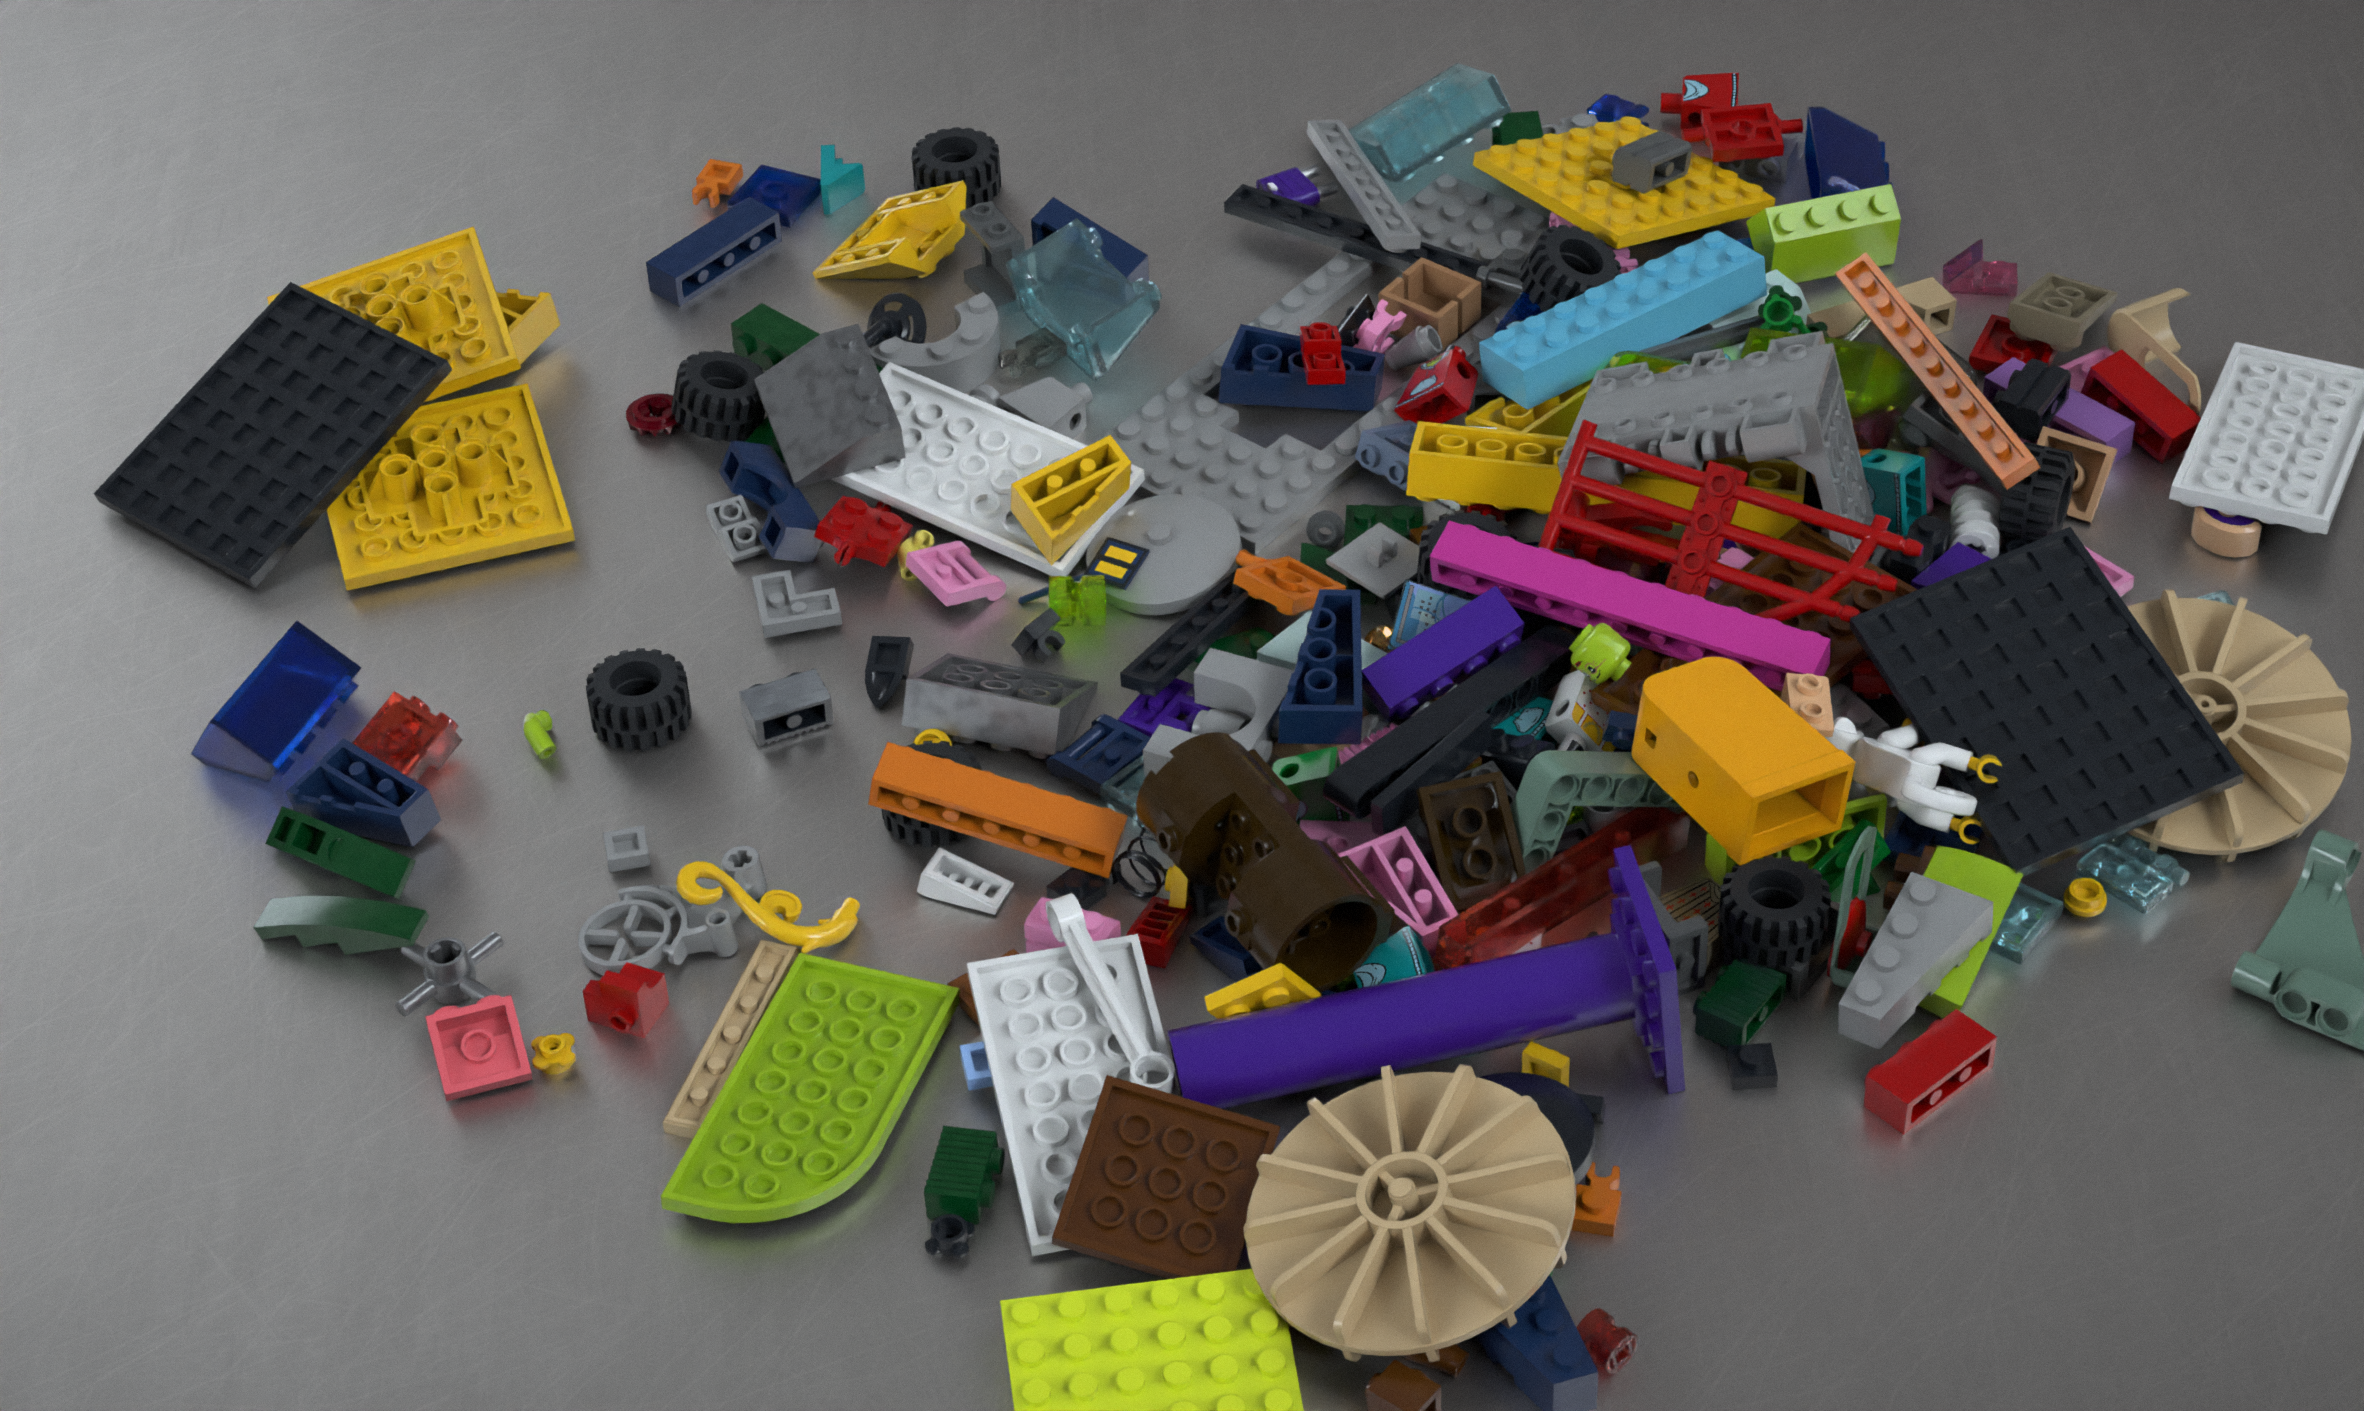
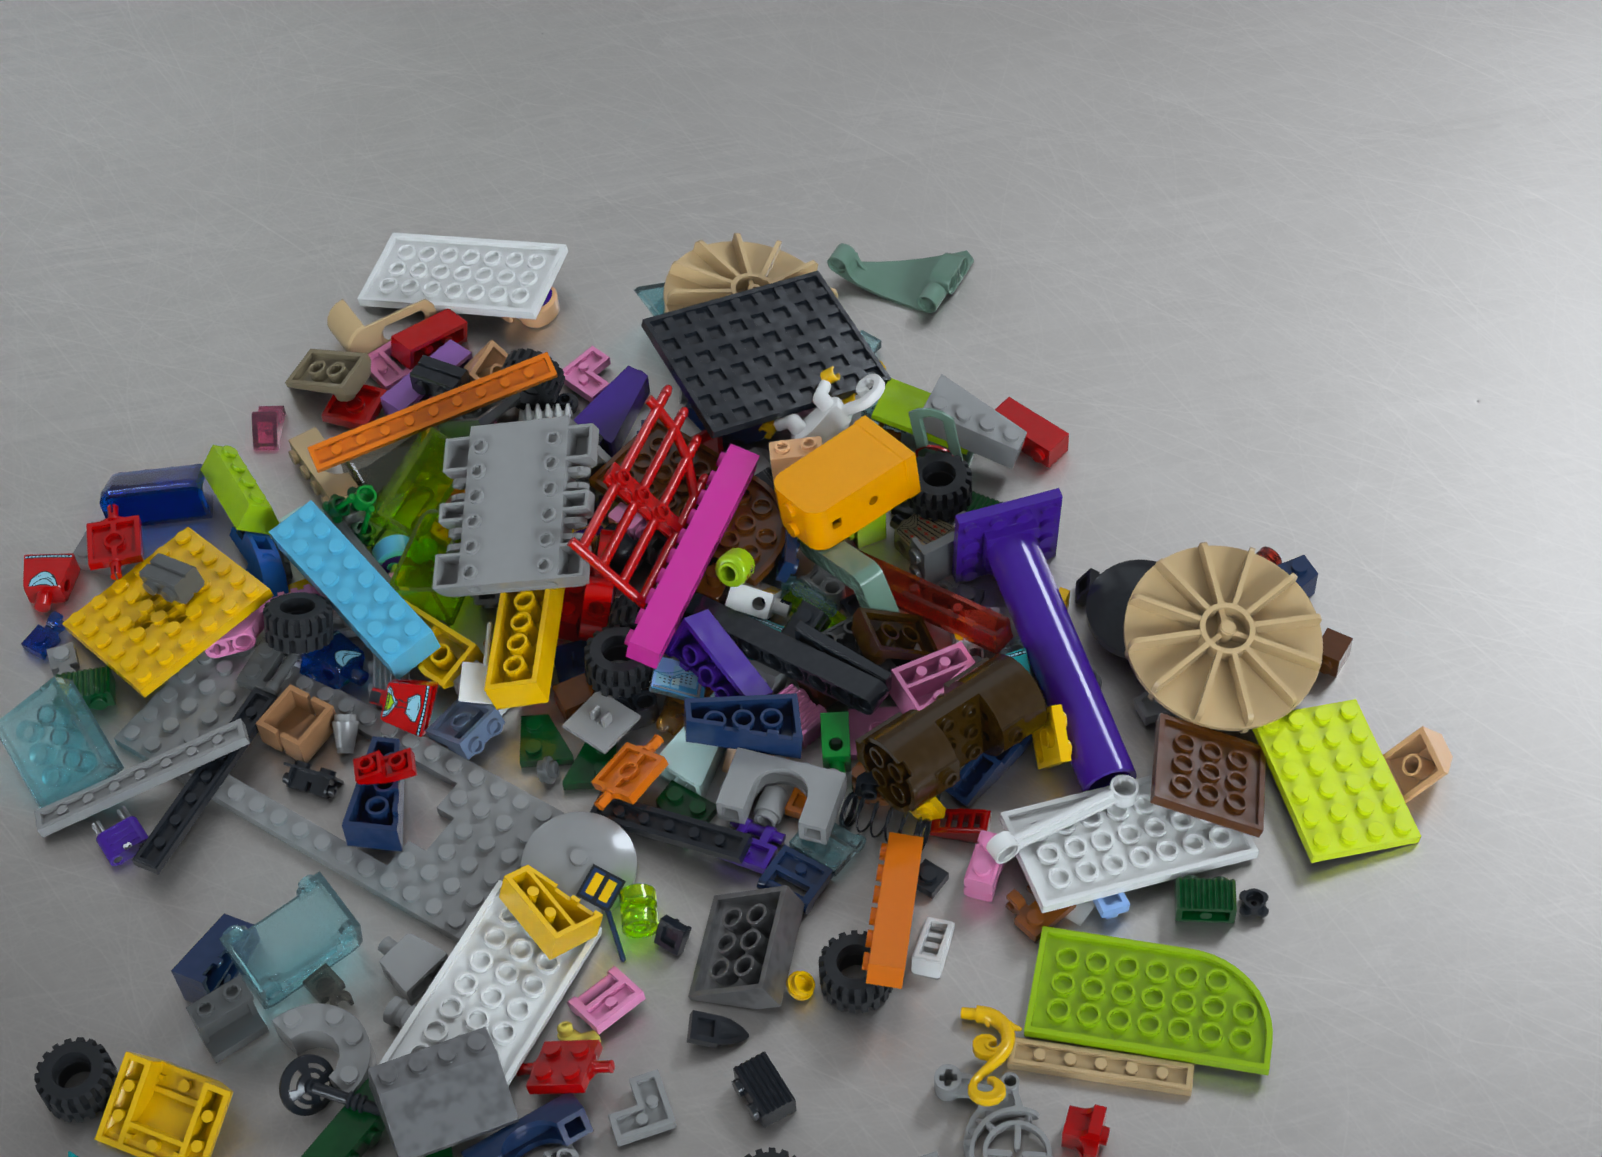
camera: 95 degrees left, 10 degrees up
bright pink plate [1353,299,1407,354] -> none

